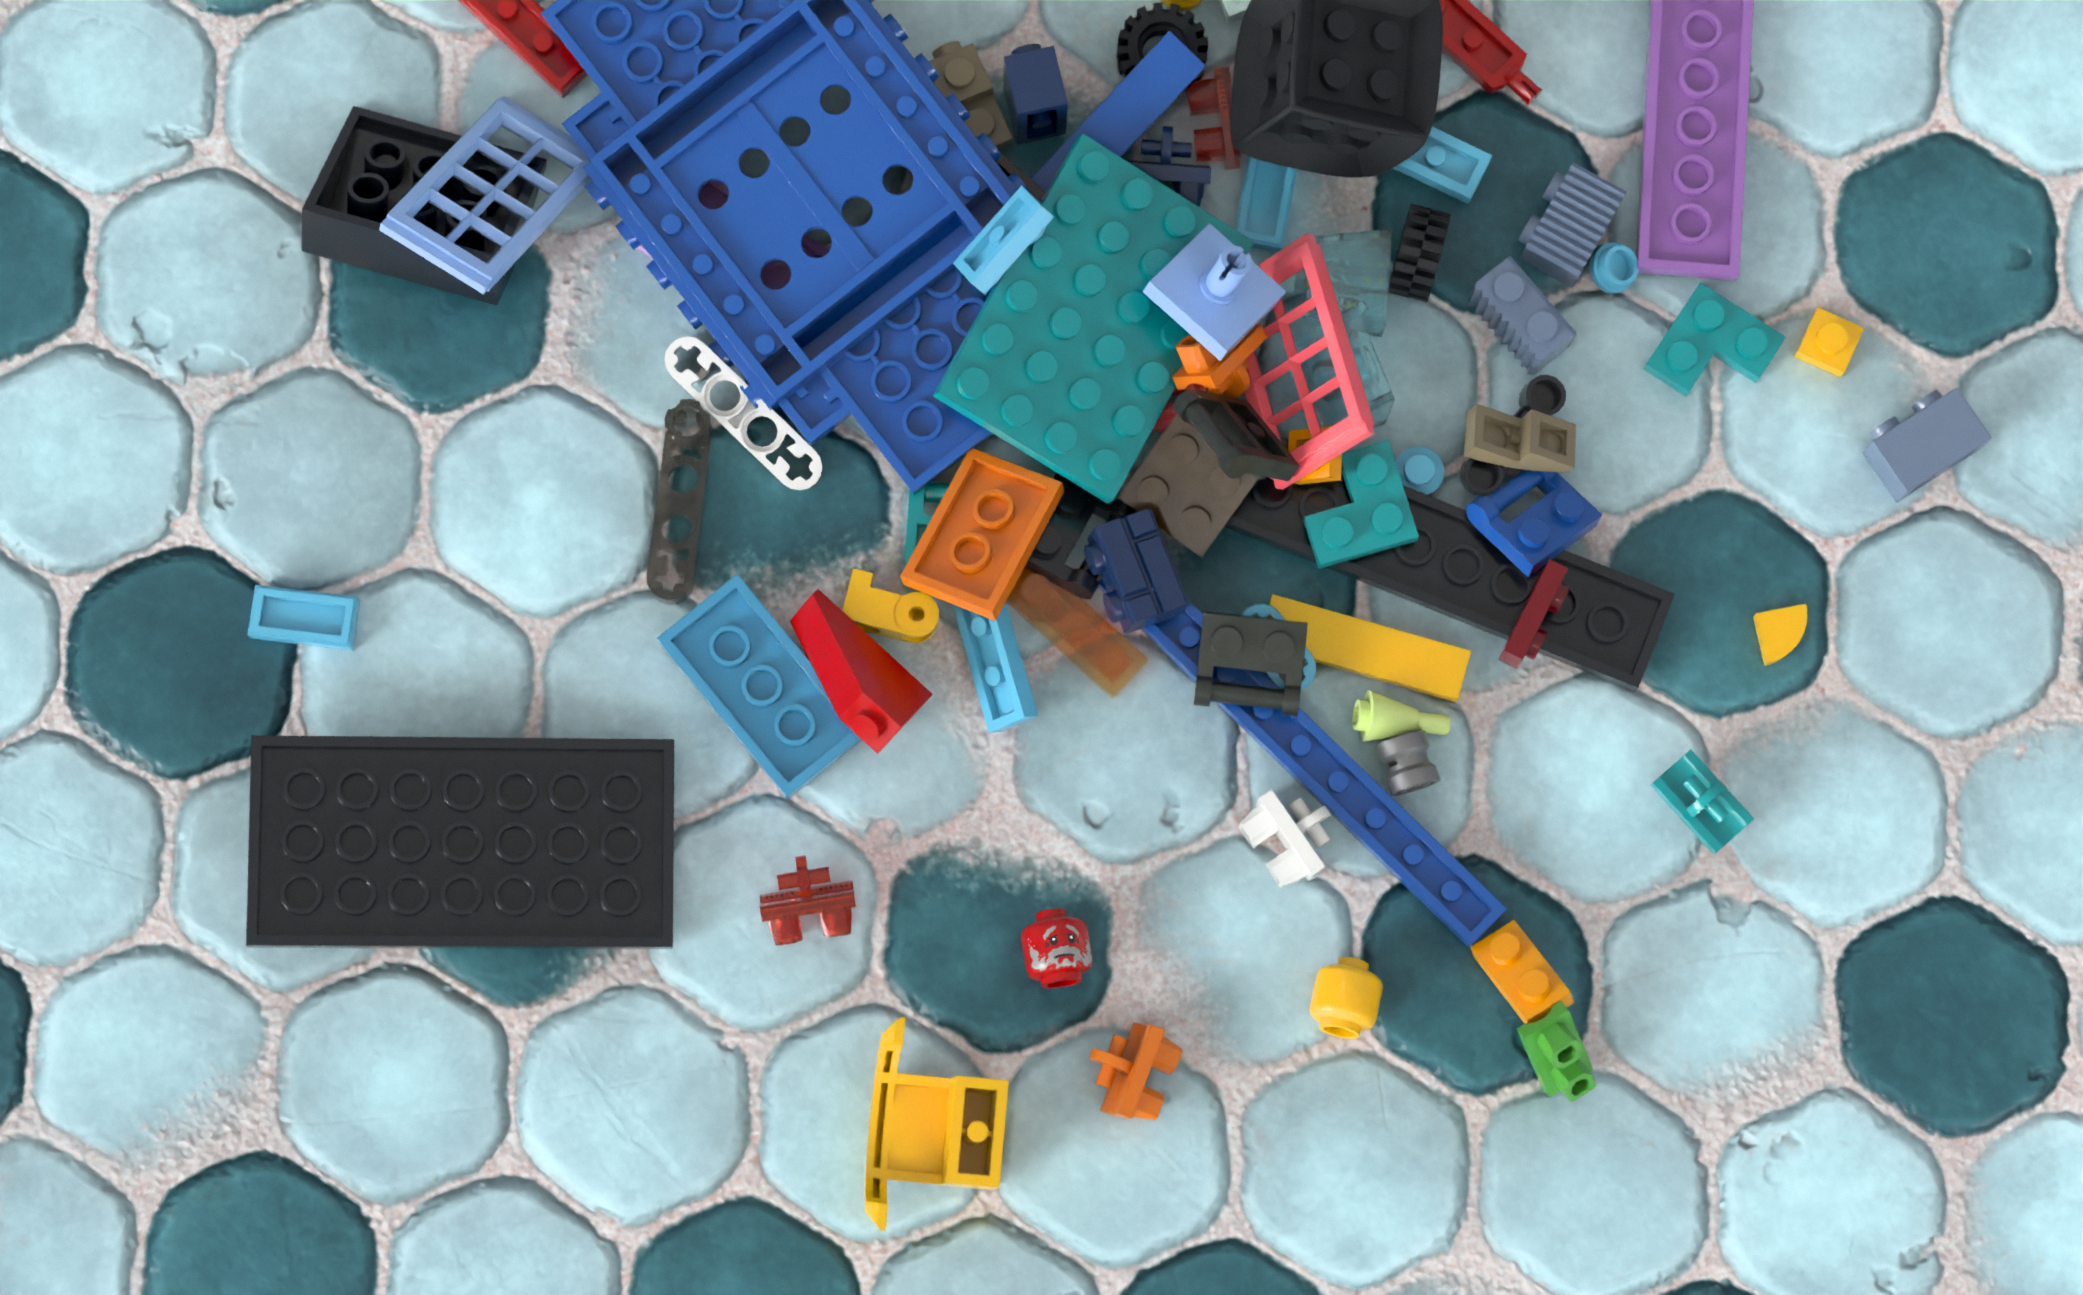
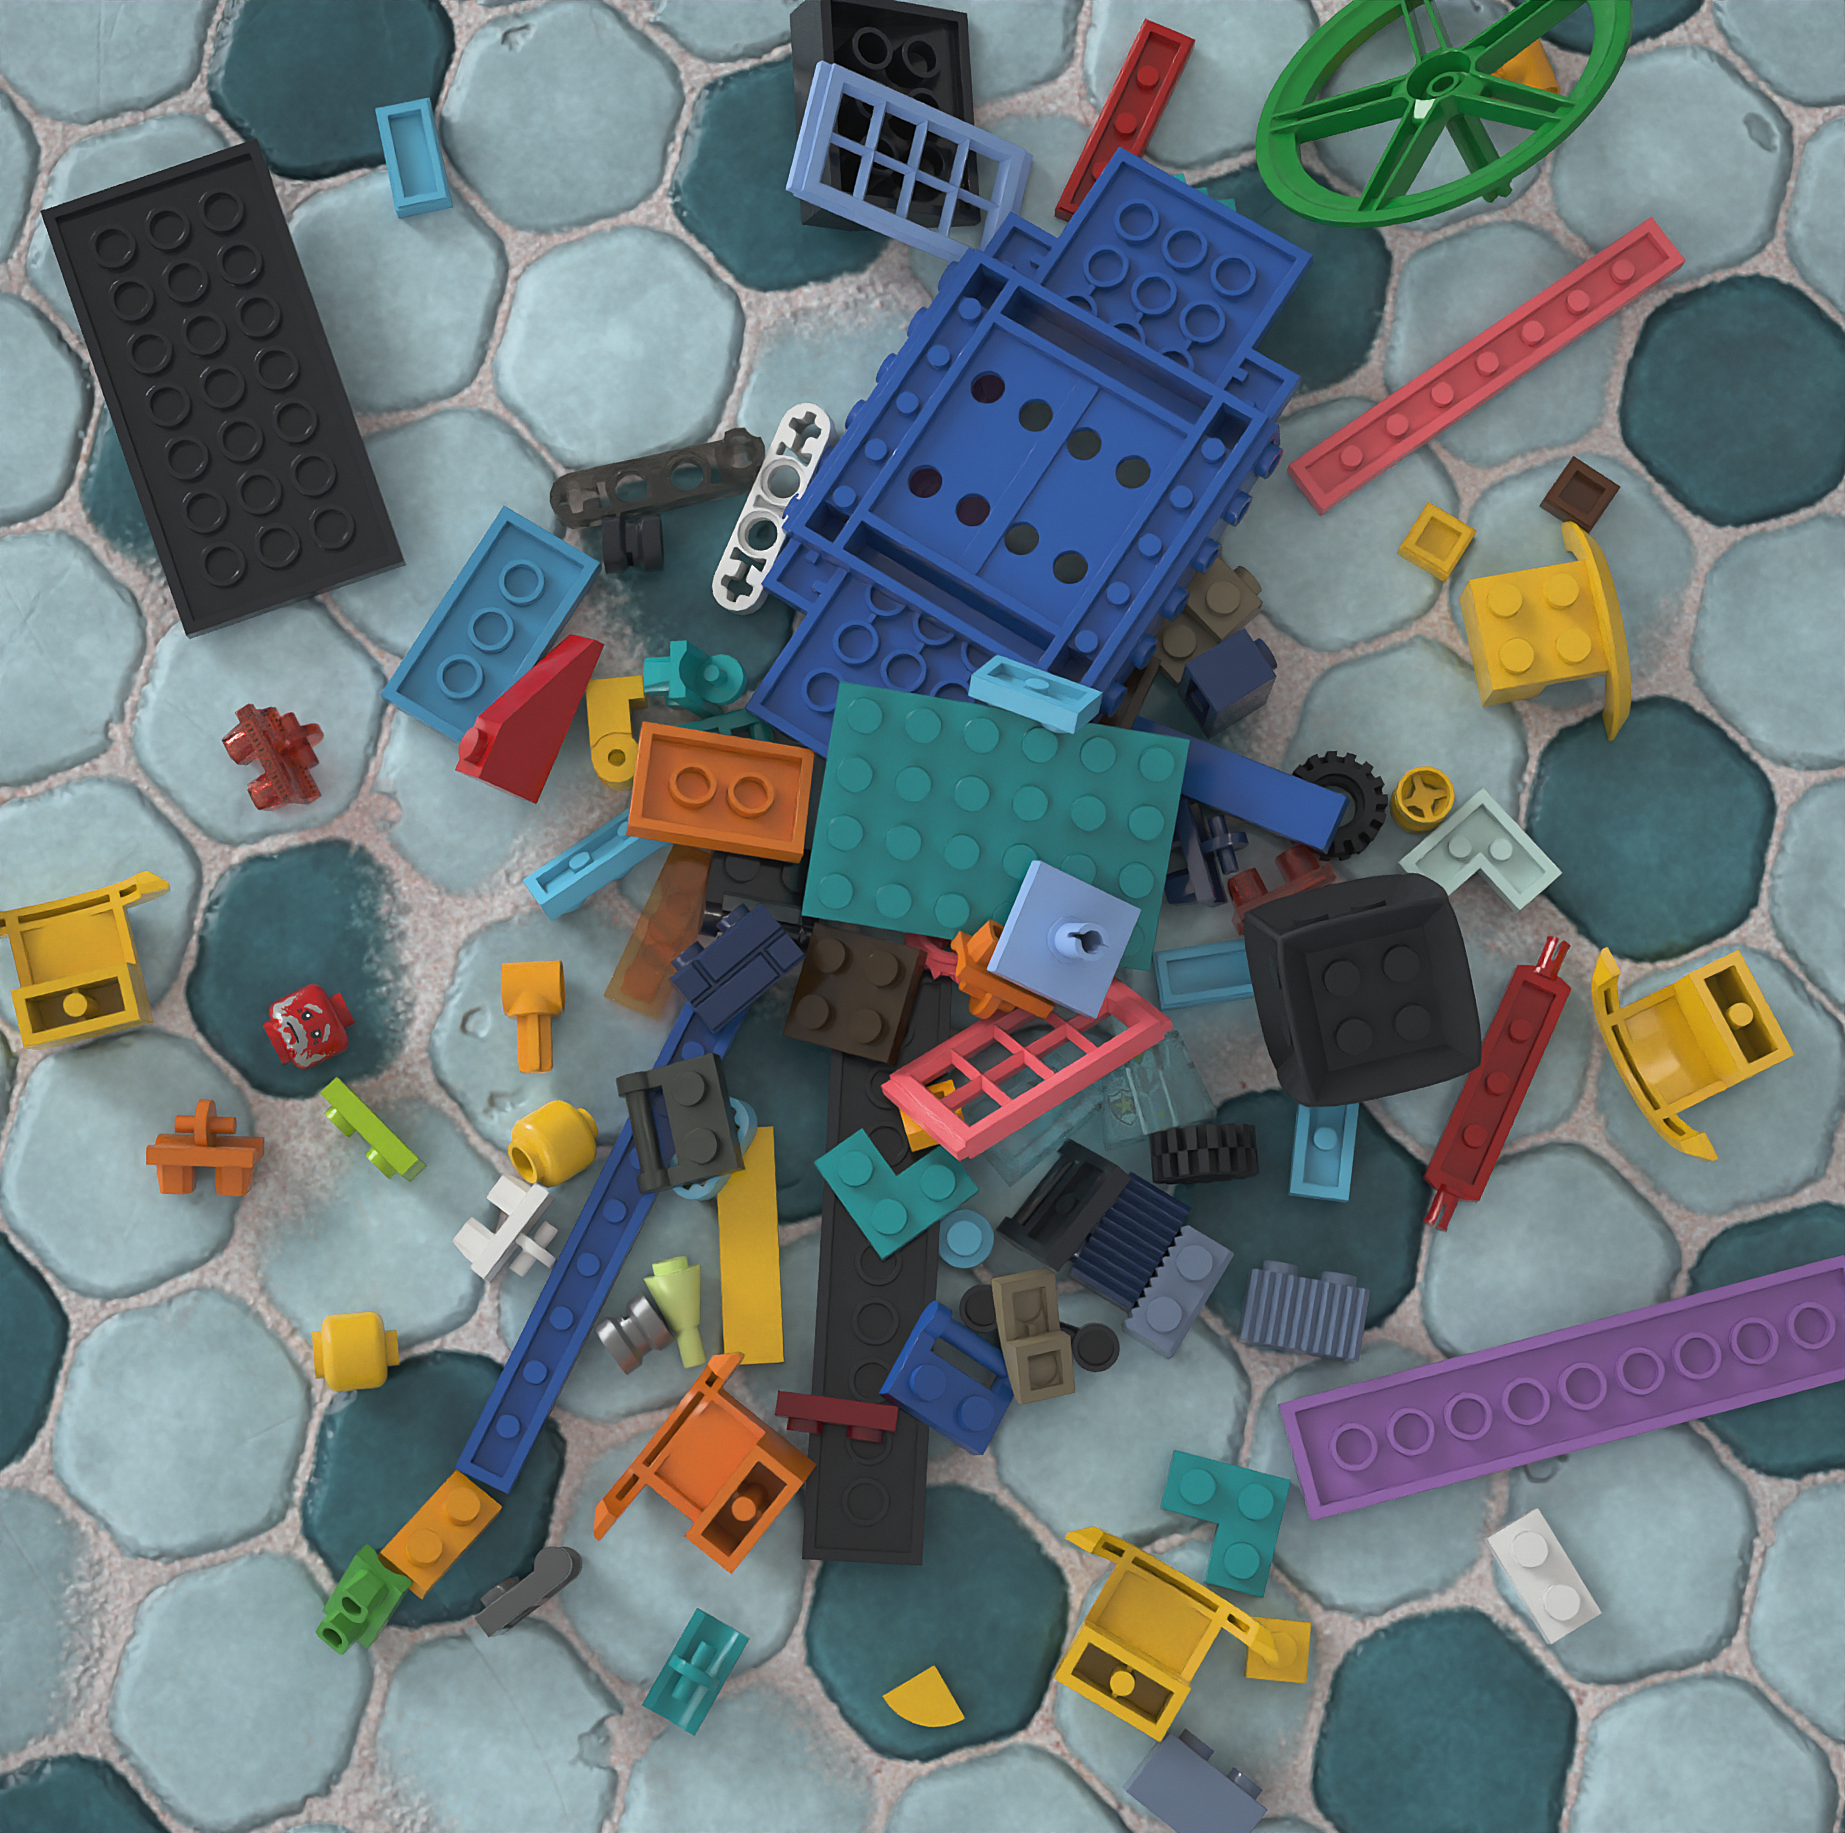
camera: 75 degrees right, 0 degrees up
pearl dark grey plate [1173,389,1300,482] -> none
medium azure plate [1589,242,1639,294] -> none
none -> lime plate [320,1077,427,1182]
none -> dark grey plate [474,1546,582,1638]
none -> light orange axle [501,960,565,1074]
none -> yellow head [508,1100,598,1187]
none -> orange piece [594,1352,817,1574]
none -> black wheel [602,514,664,574]
none -> teal hips [643,640,747,719]
none -> black plate [995,1138,1132,1272]
none -> yellow piece [1054,1526,1279,1743]
none -> dark blue brick [1068,1171,1192,1313]
none -> white plate [1484,1508,1602,1644]

